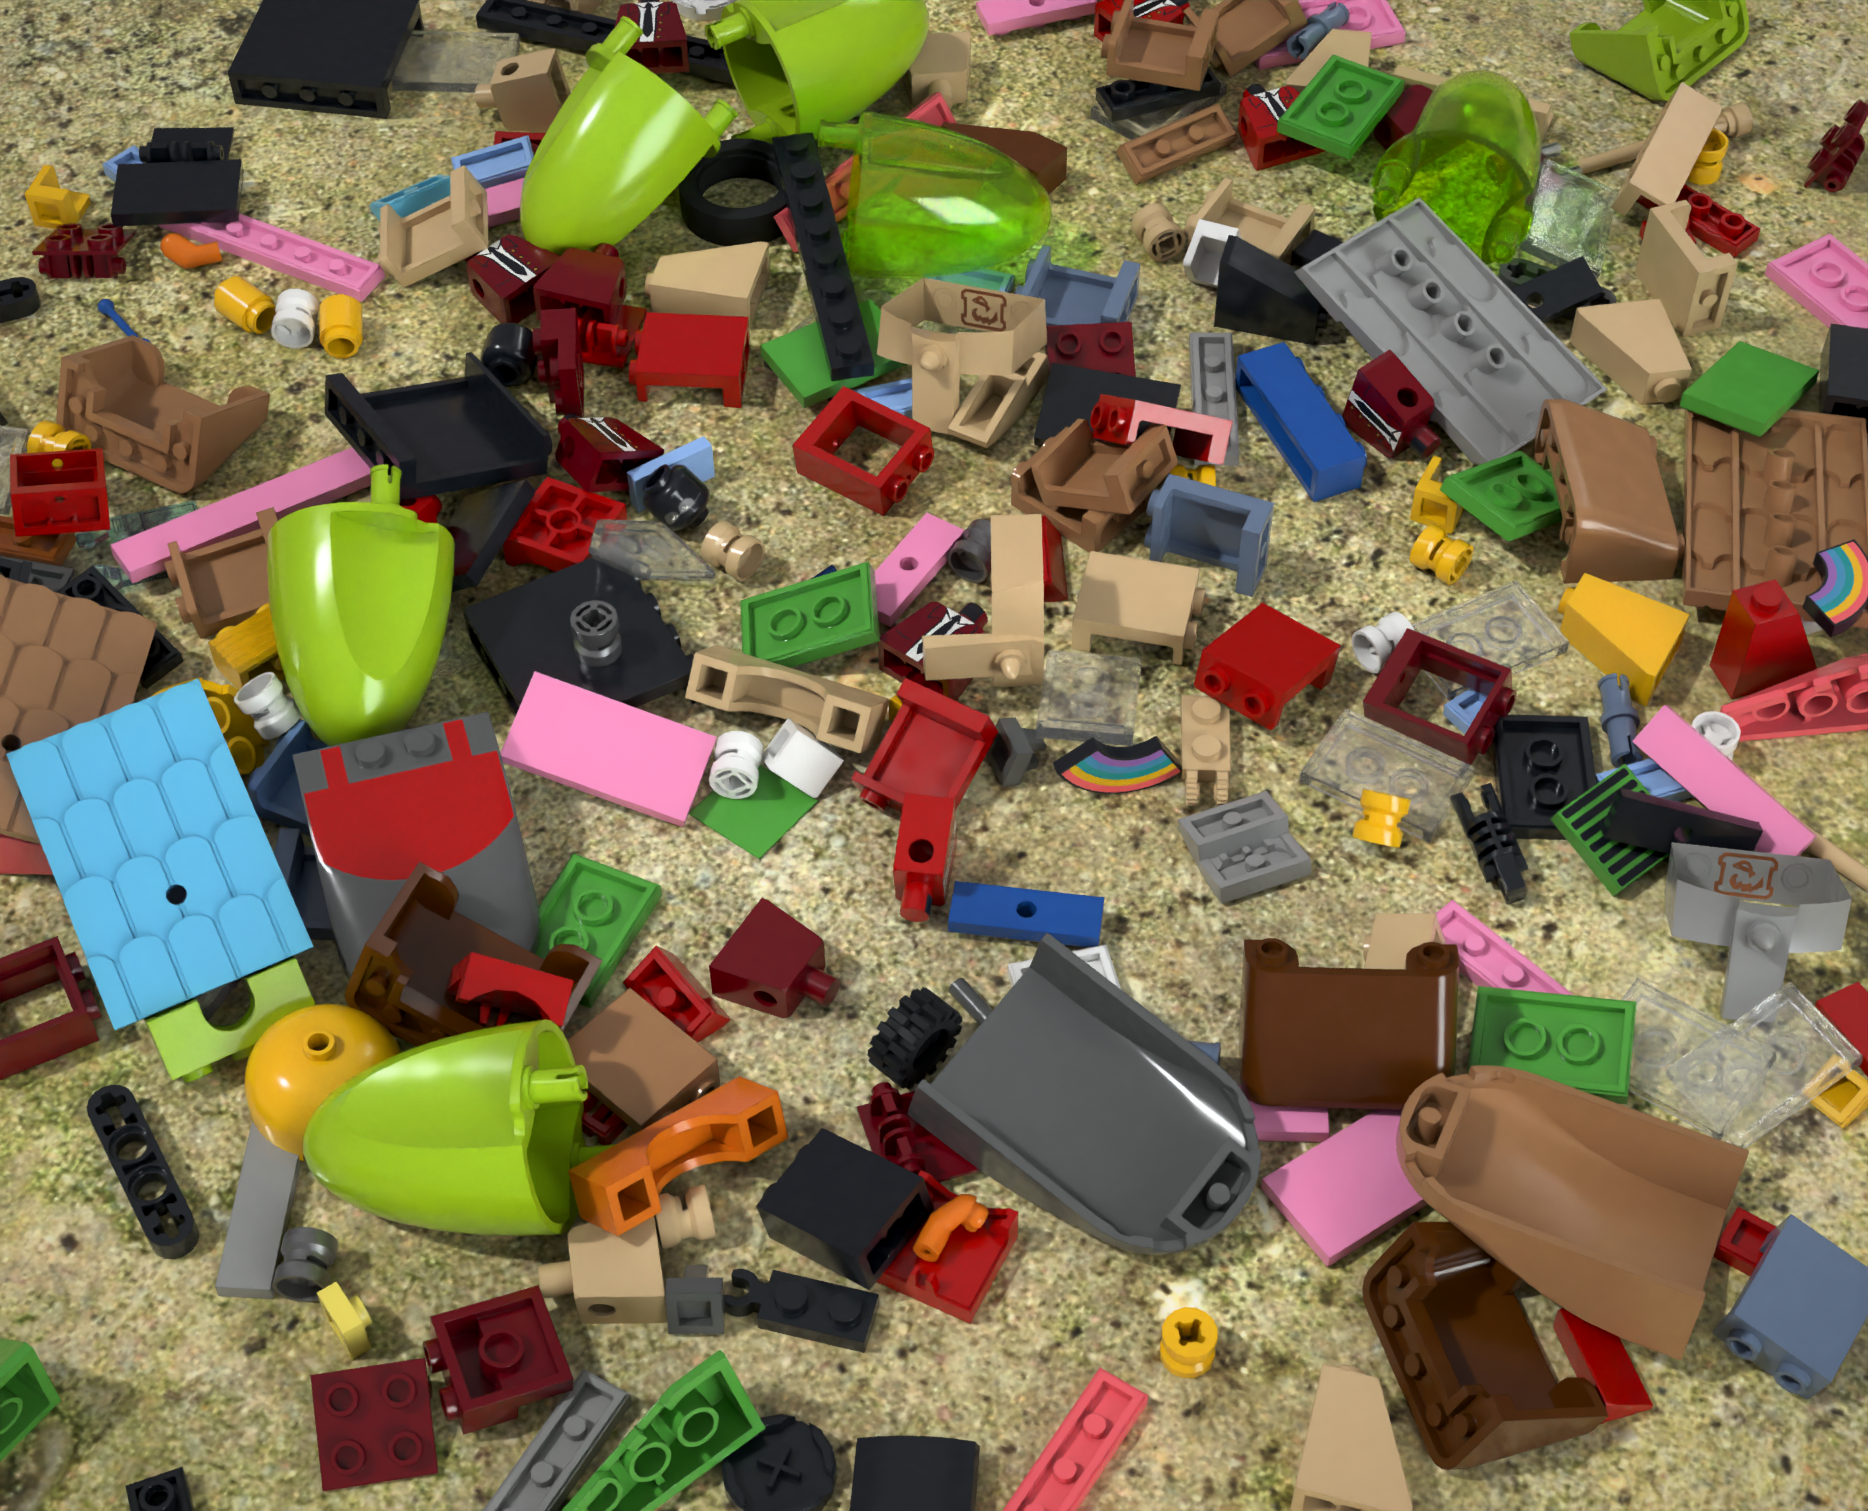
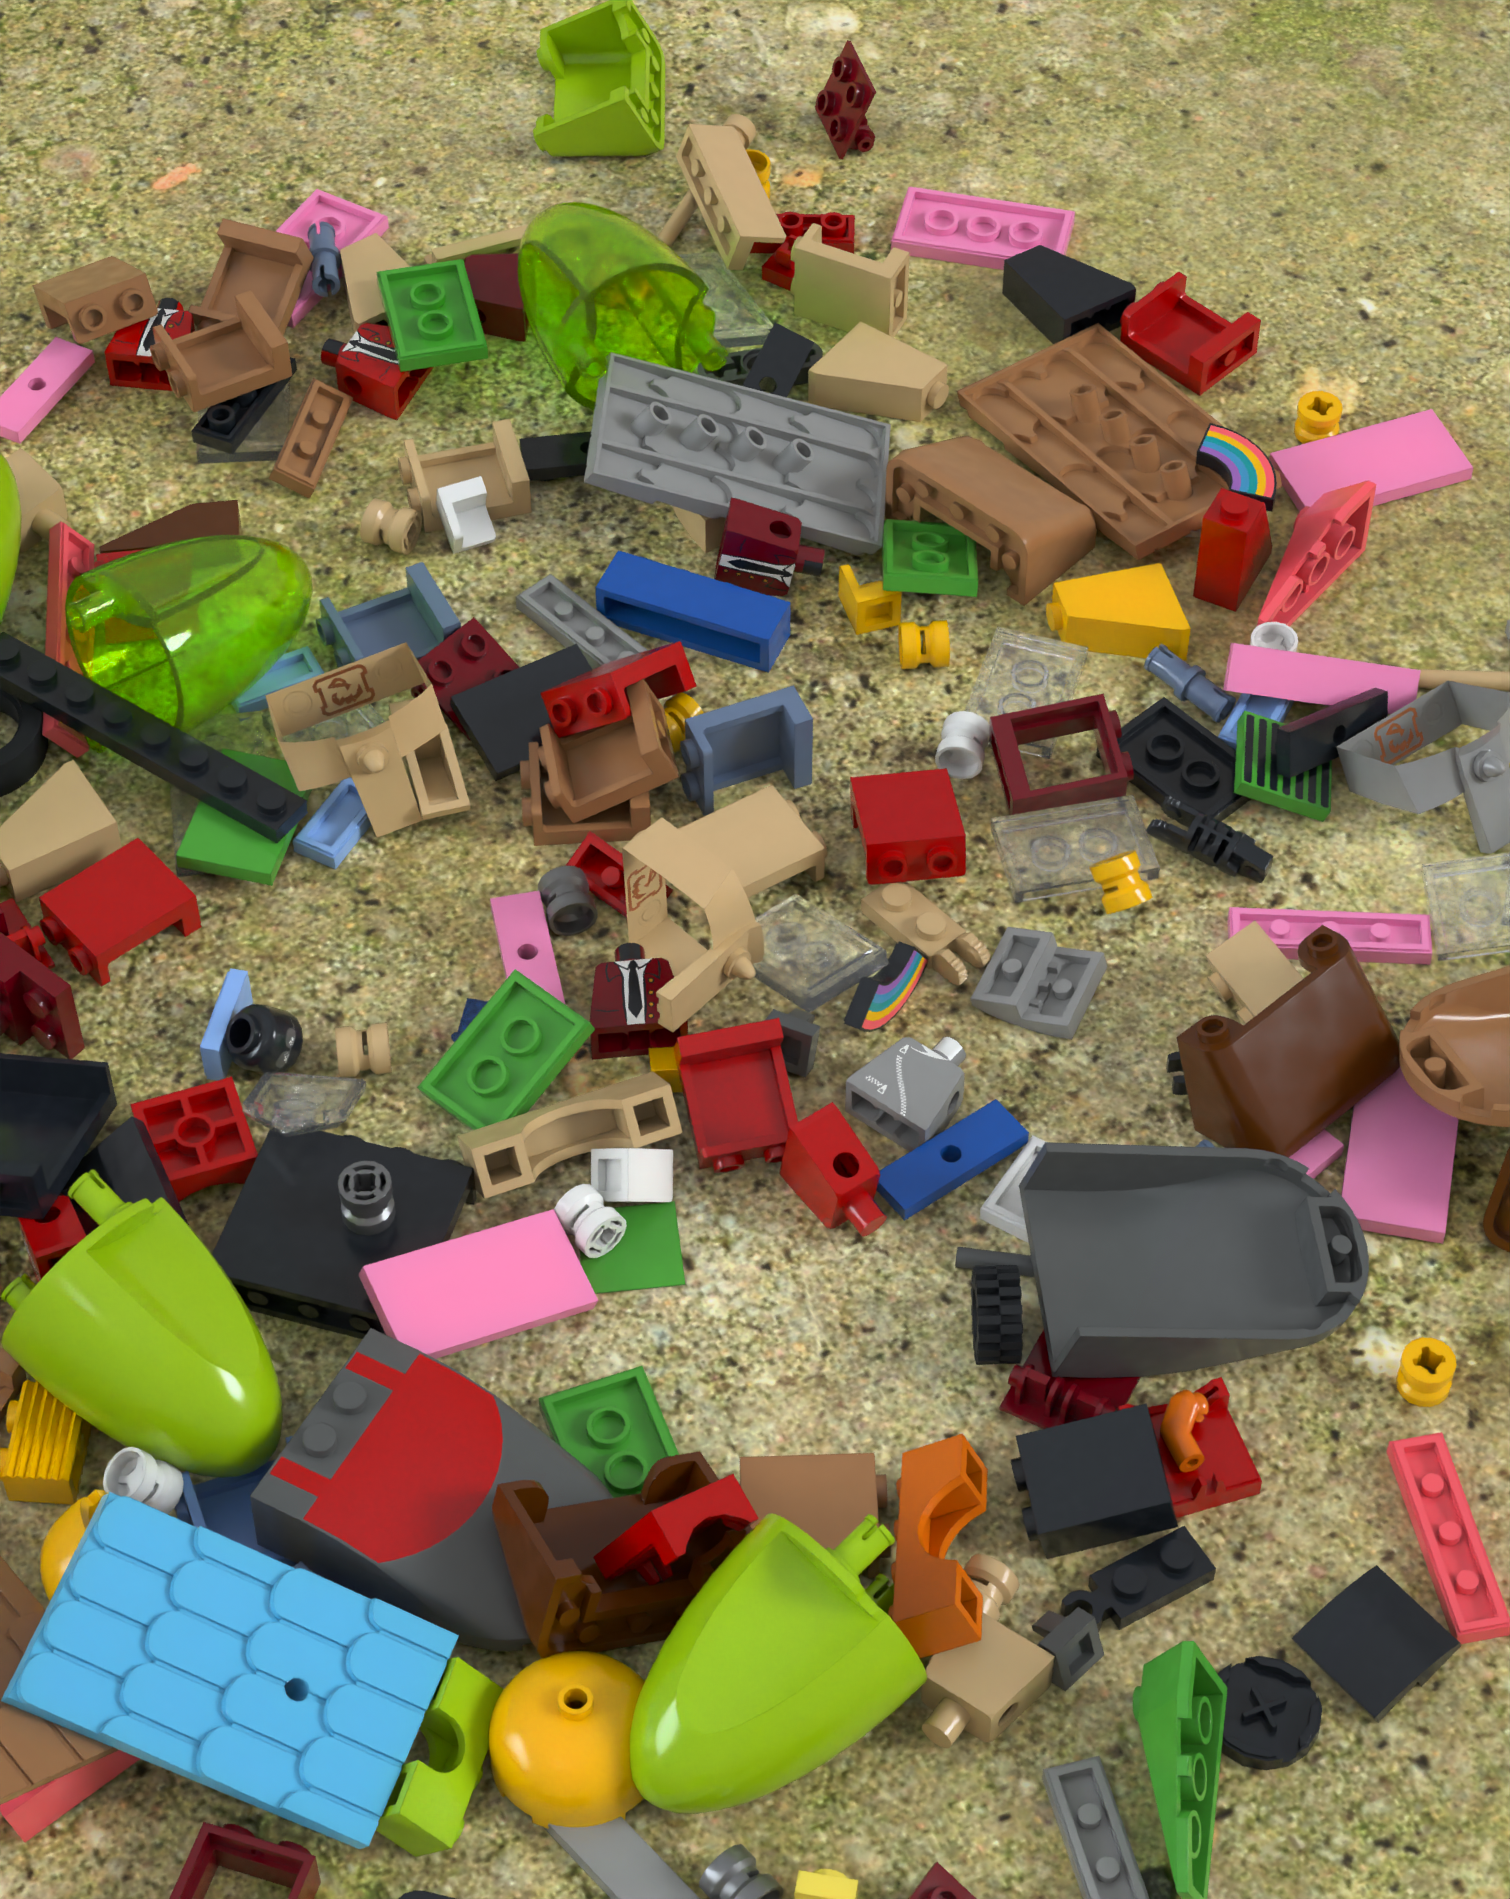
camera: 45 degrees left, 0 degrees up
dark red plate [423,1285,574,1435] -> none
dark red torso [555,413,664,492] -> none
red slope [622,946,731,1043] -> none
dark red torso [709,897,840,1018] -> none
red window [792,386,934,516] -> none
black slope [1214,235,1329,345] -> none
light blue tile [1443,689,1487,735] -> none
bright green tile [1467,986,1637,1104] -> none
bright green tile [1680,341,1819,437] -> none
none -> light grey torso [845,1037,966,1152]

